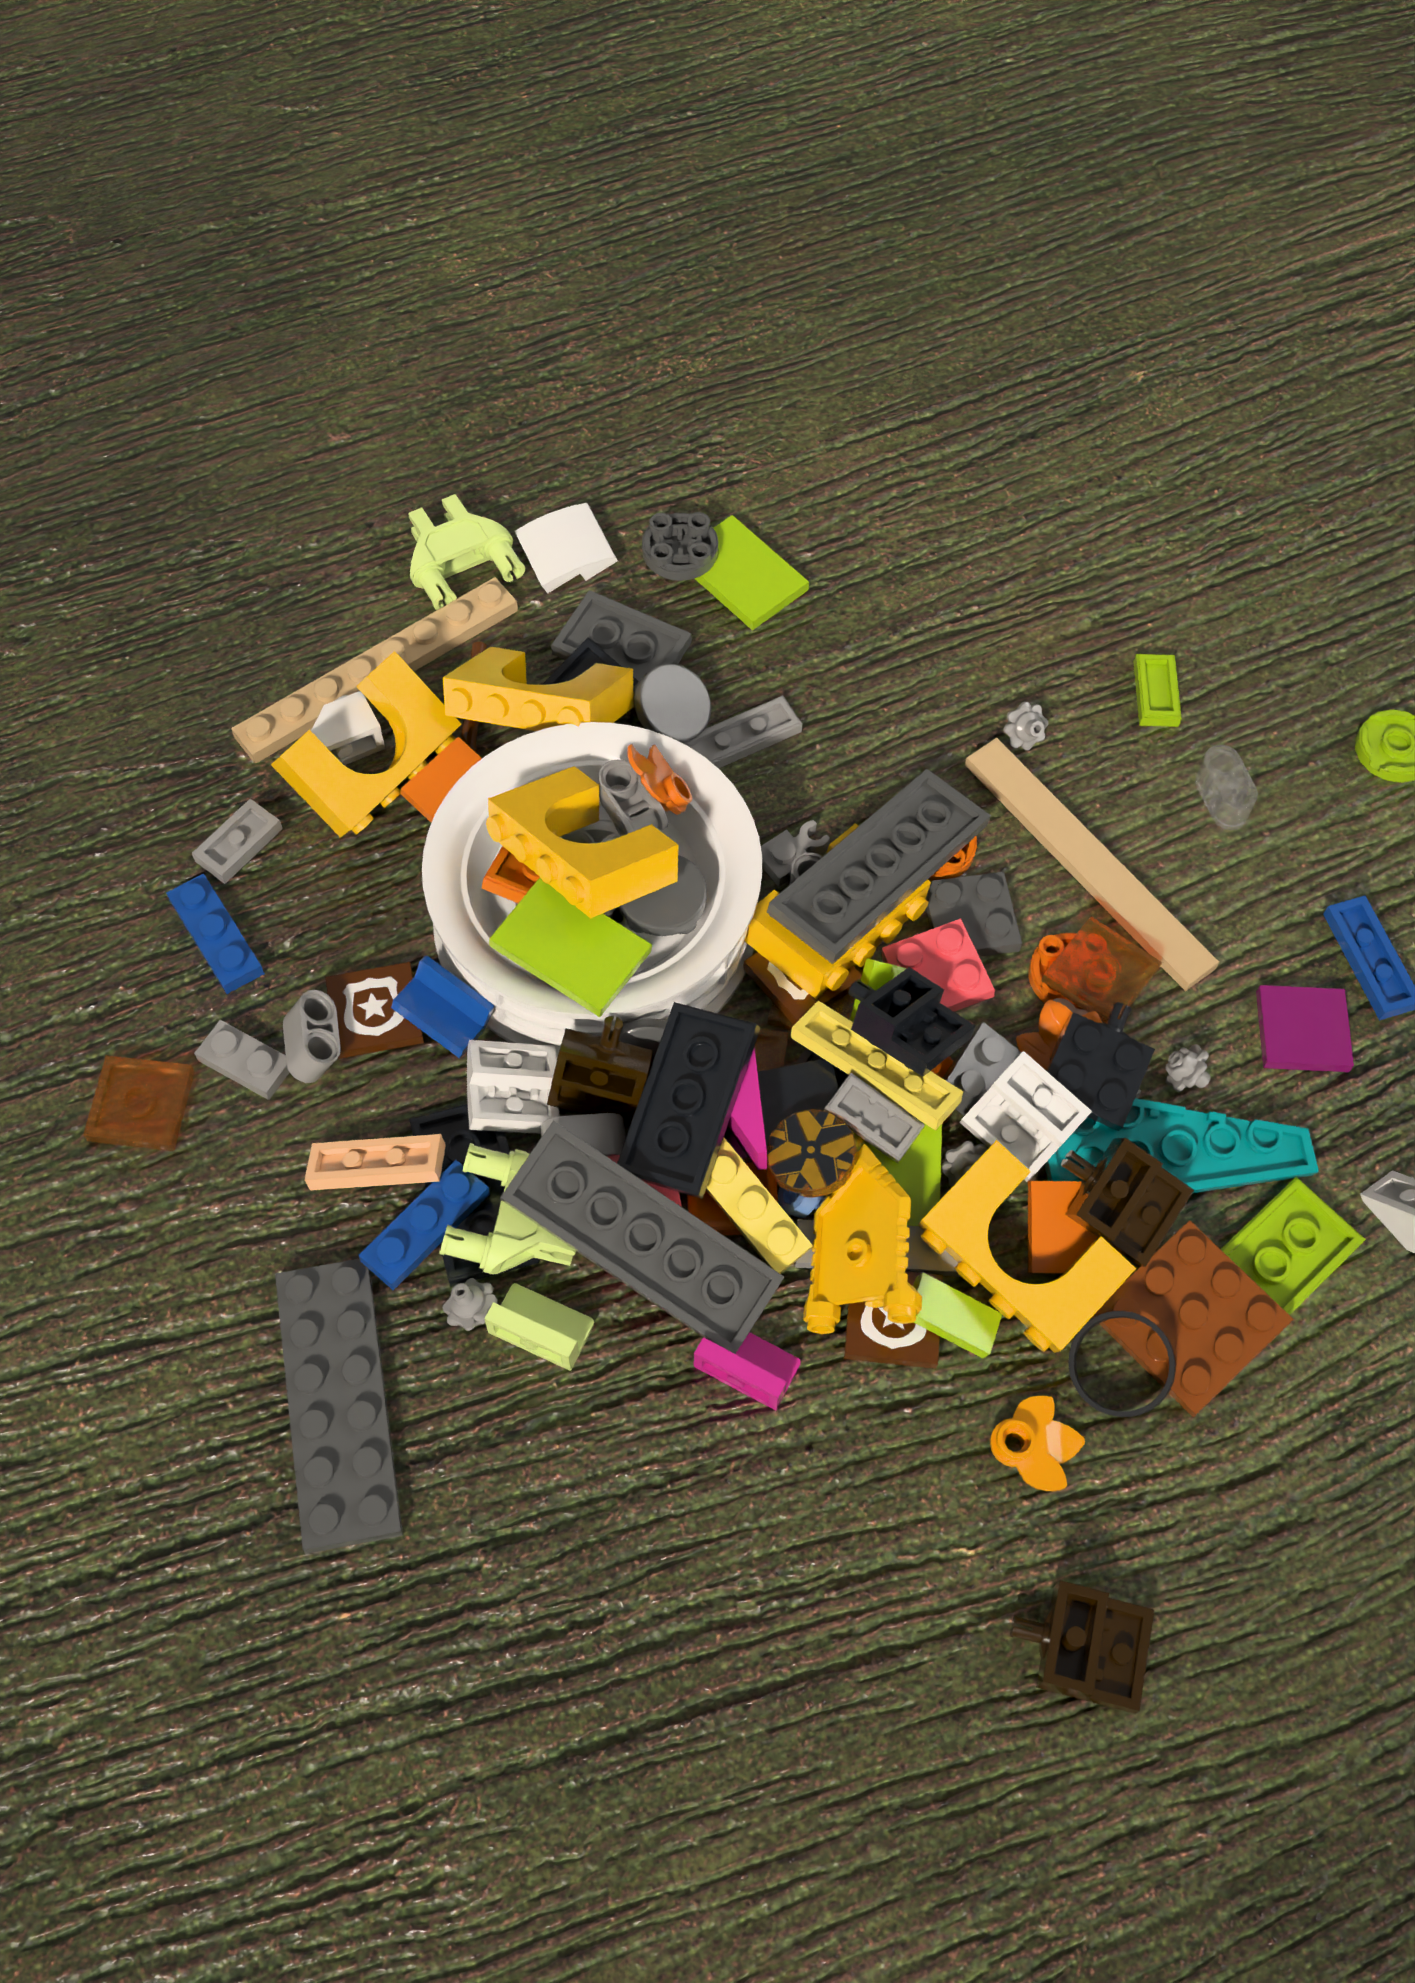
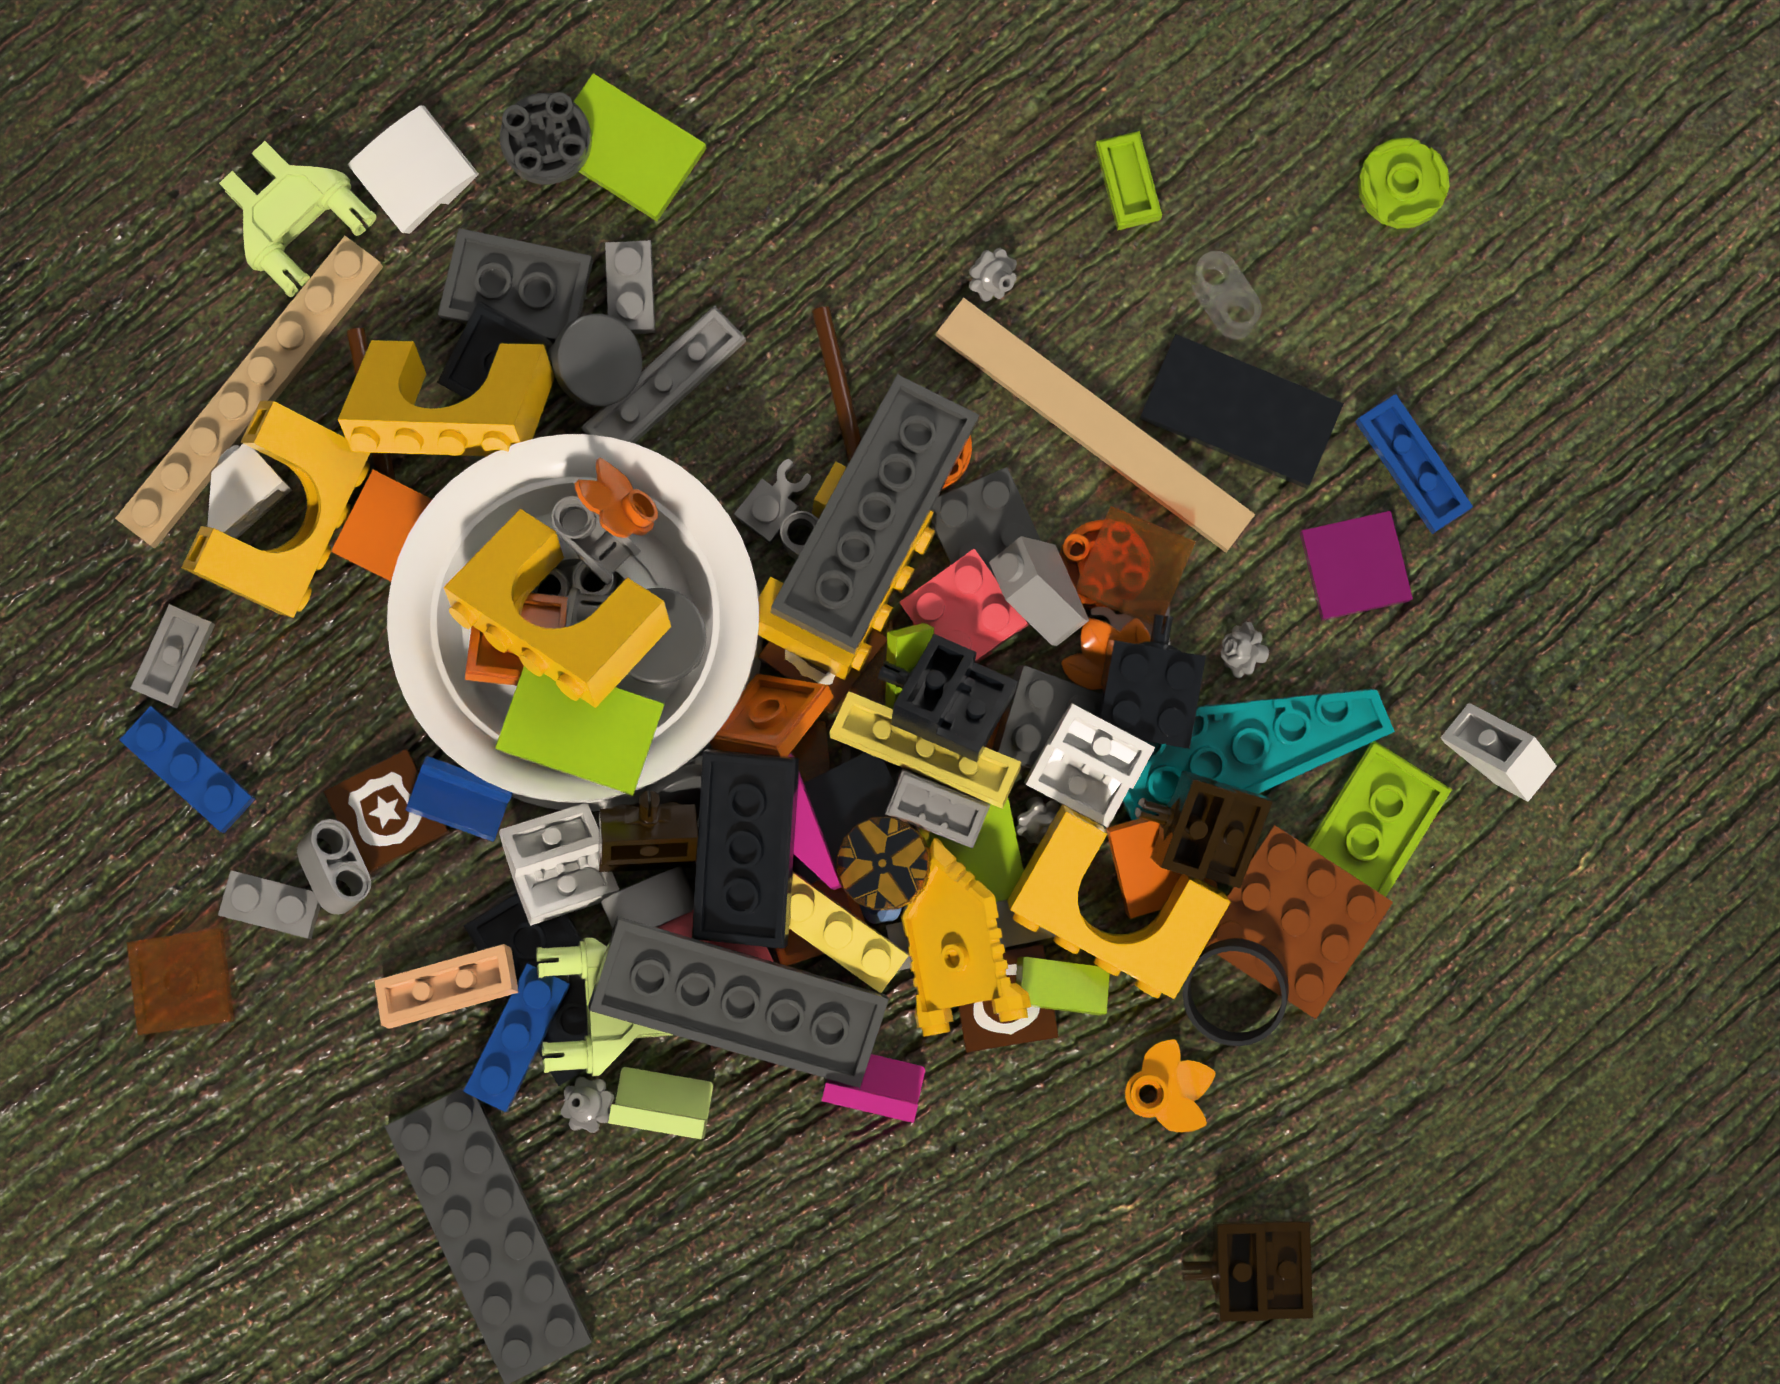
camera: 15 degrees left, 20 degrees up
none -> light grey plate [605,240,655,334]
none -> orange tile [710,674,834,756]
none -> reddish brown bar [812,306,862,463]
none -> light grey slope [989,536,1089,646]
none -> black tile [1139,334,1344,489]

